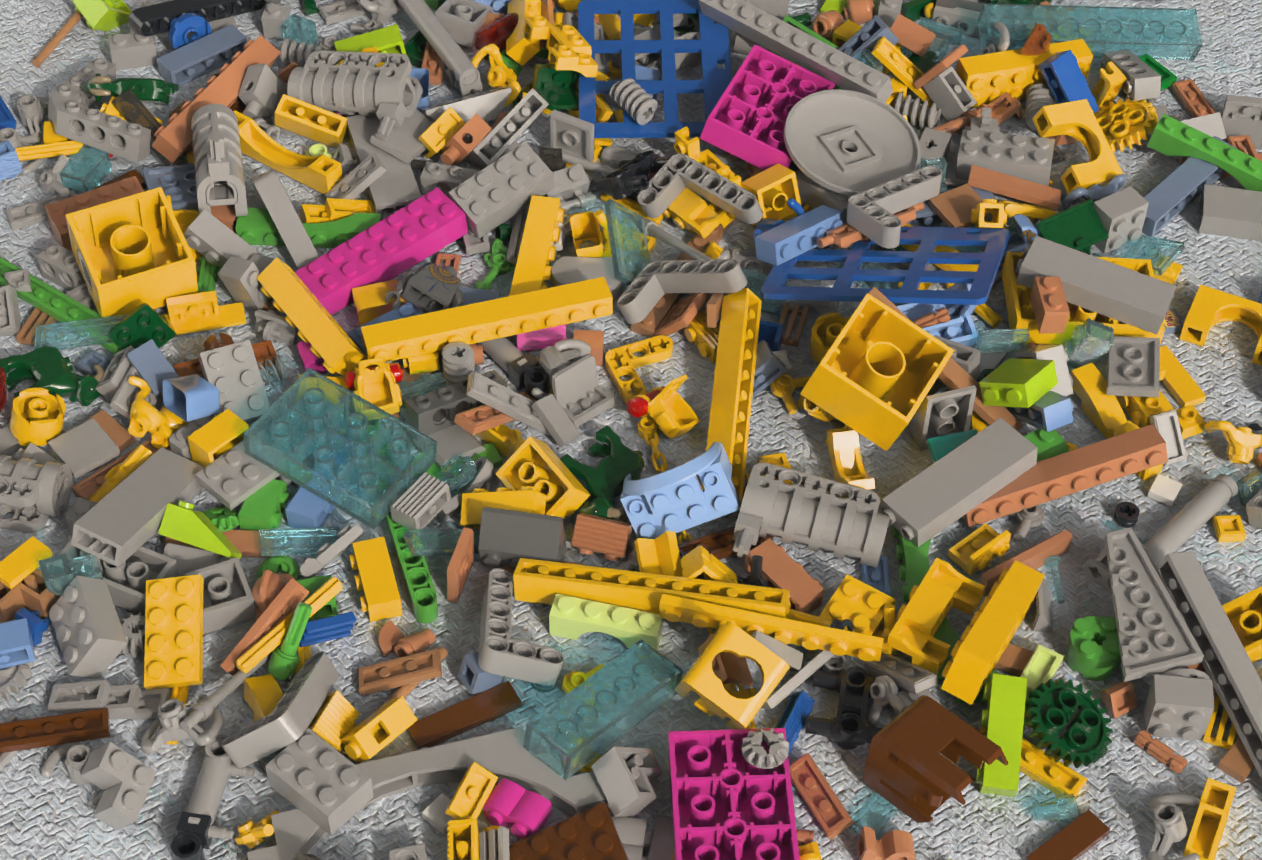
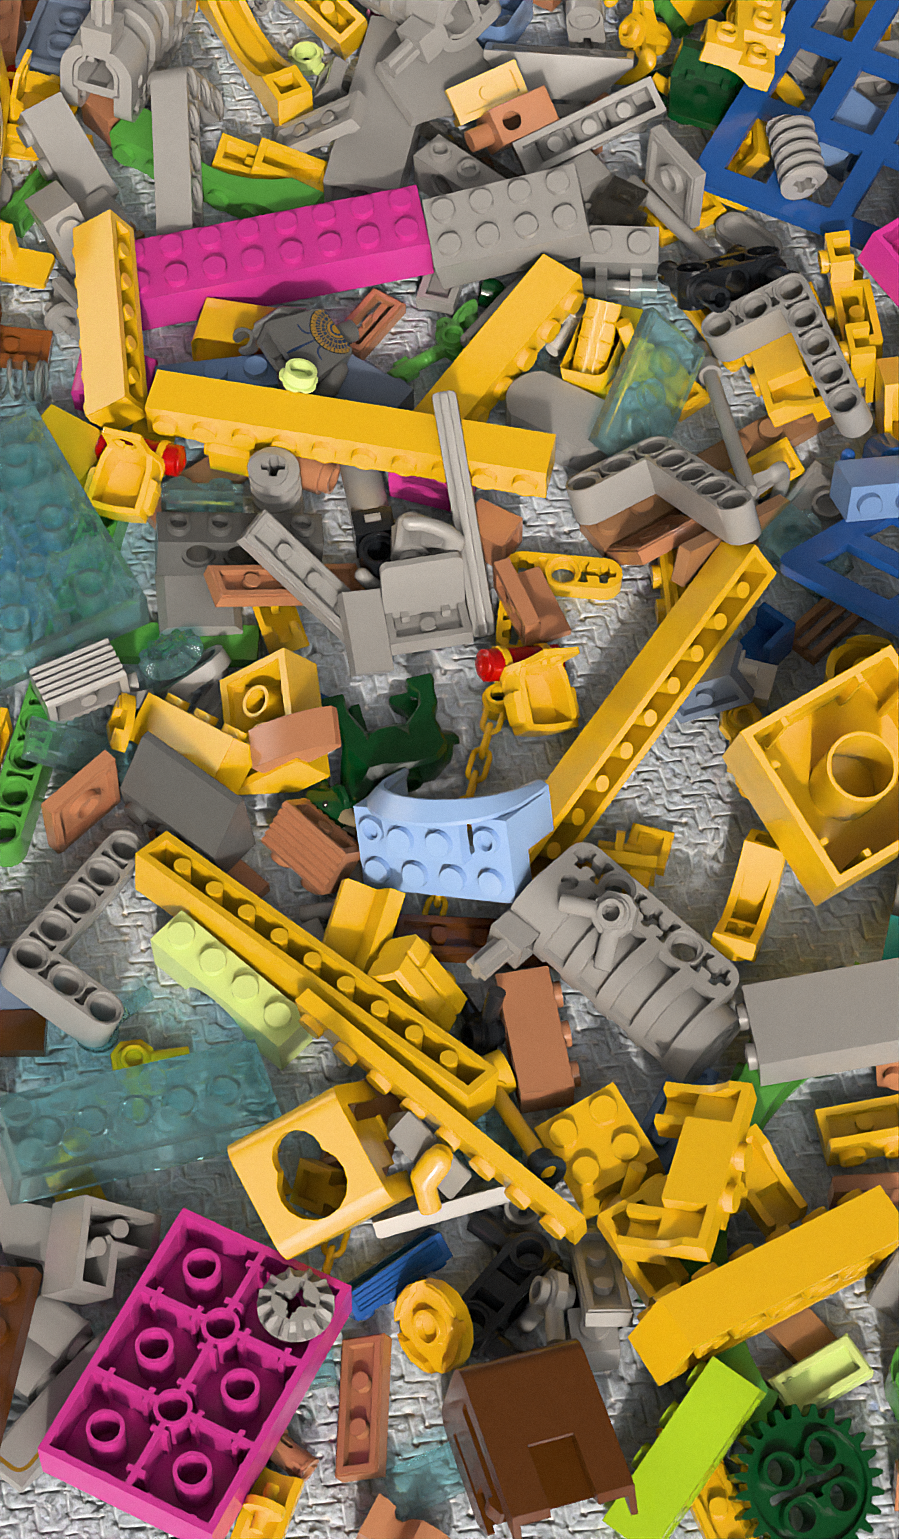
camera: 30 degrees right, 10 degrees up
none -> yellow tile [106,692,136,753]
none -> nougat slope [248,706,342,774]
none -> yellowish green plate [279,358,318,394]
none -> yellow tile [394,1277,474,1374]
none -> yellow arm [410,1144,453,1215]
none -> light grey axle [432,390,496,637]
none -> nougat panel [493,557,571,646]
none -> light grey piece [558,891,640,972]
none -> yellow axle [571,297,622,375]
none -> yellow bracket [615,1080,757,1265]

